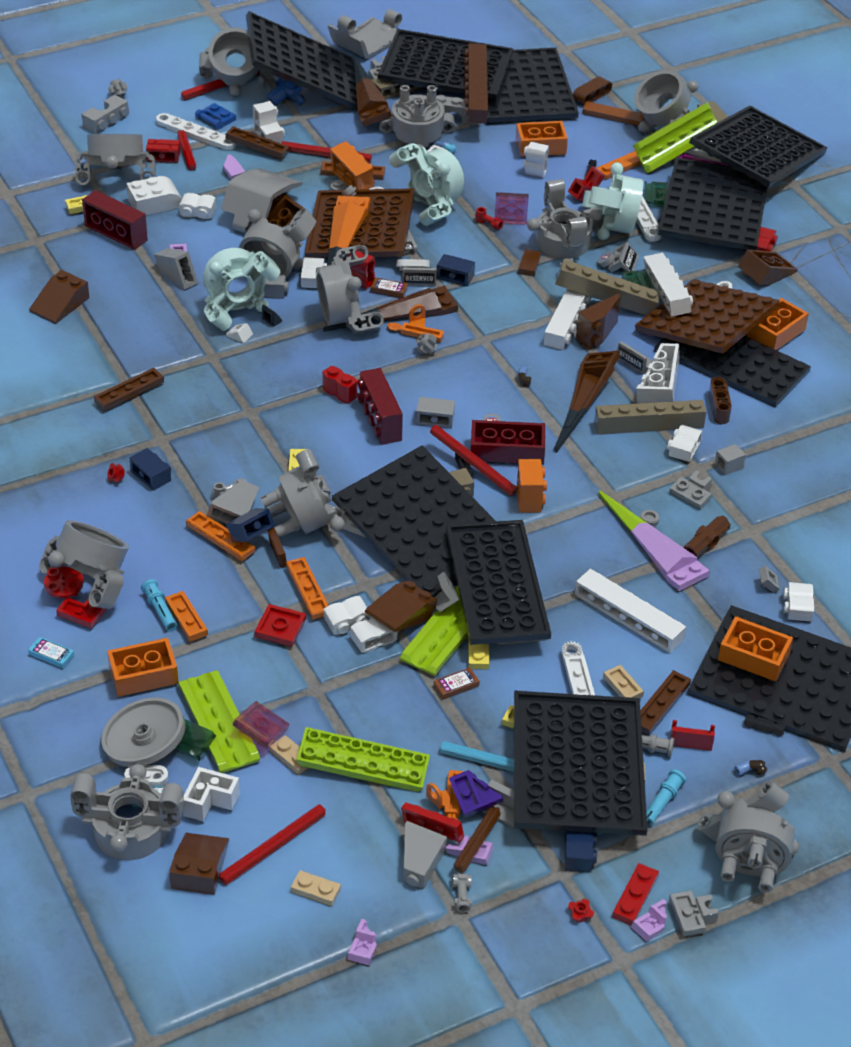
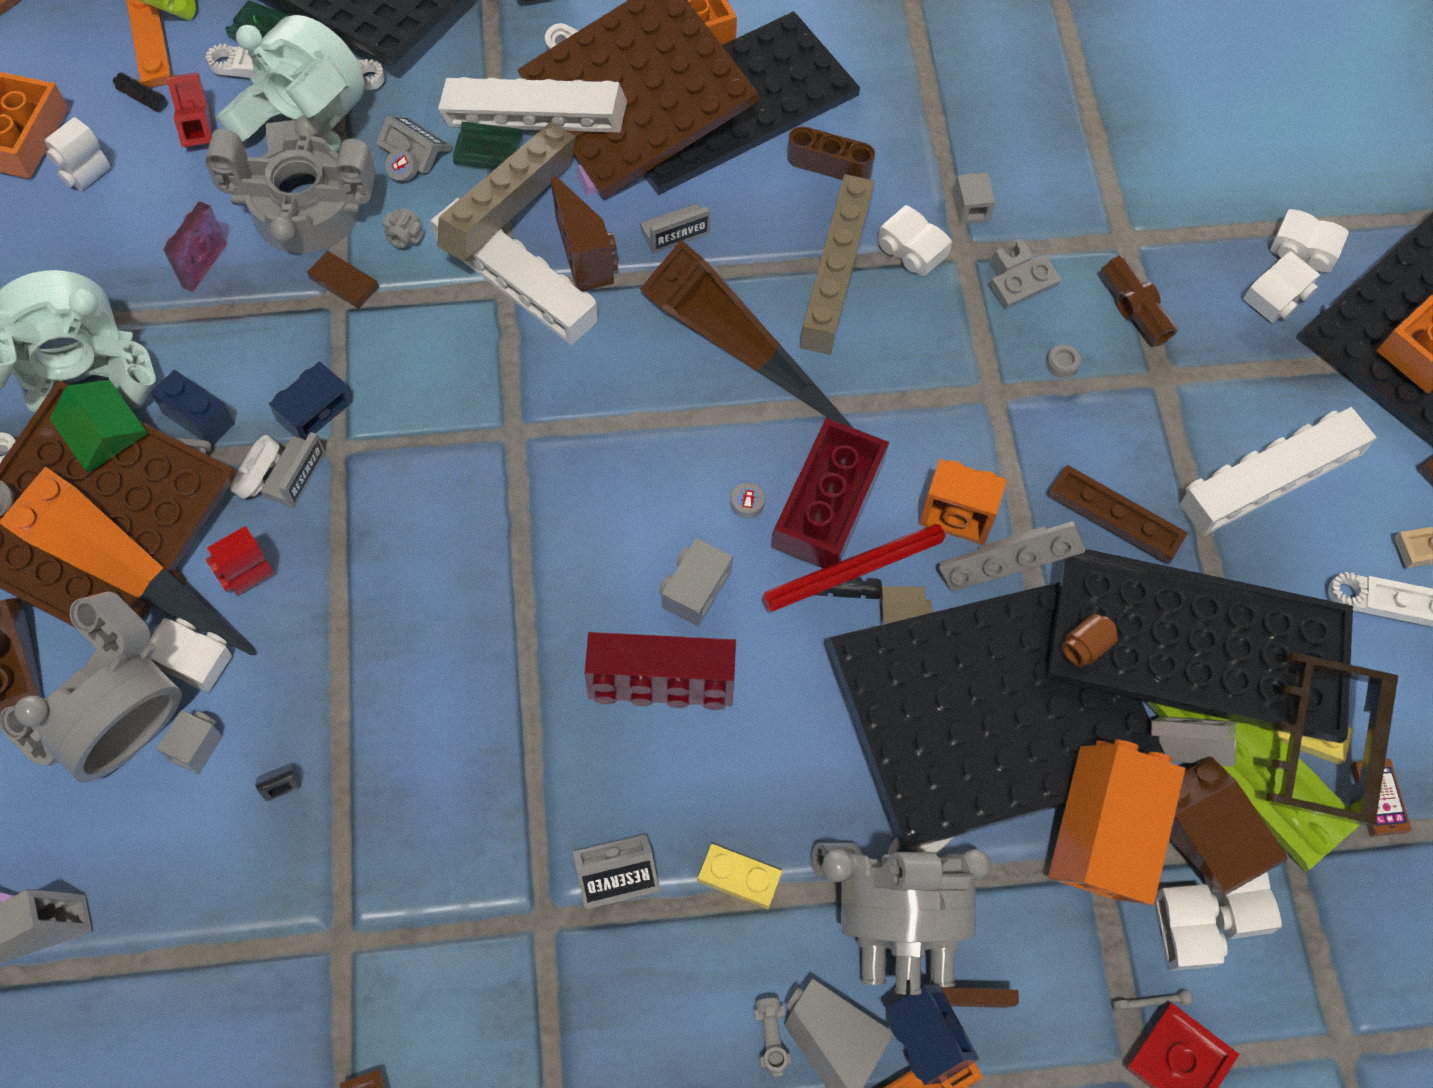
camera: 70 degrees left, 20 degrees up
light aqua piece [203,248,280,331] -> none
white slope [226,323,253,343] -> none
orange plate [286,557,329,620] -> none
light grey piece [316,245,384,334] -> none
red brick [322,366,358,404] -> none
reddish brown plate [323,285,458,332] -> none
tile [371,277,408,298] -> none
orange piece [387,304,444,343] -> none
light grey gear [416,333,438,354] -> none
red bar [475,207,503,230] -> none
dark brown arm [518,365,532,386] -> none
lavender plate [599,490,710,591] -> none
white wedge [636,343,679,404] -> none
light grey plate [759,565,780,593] -> none
none -> green slope [50,380,148,473]
none -> dark blue brick [150,370,235,447]
none -> panel [573,834,659,909]
none -> light grey bracket [940,522,1085,591]
none -> reddish brown plate [1048,465,1188,564]
none -> orange brick [1048,740,1186,906]
none -> dark orange brick [1062,614,1118,667]
none -> light grey hinge [1113,990,1193,1011]
none -> white brick [1243,251,1320,323]
none -> dark brown hinge [1265,653,1398,825]

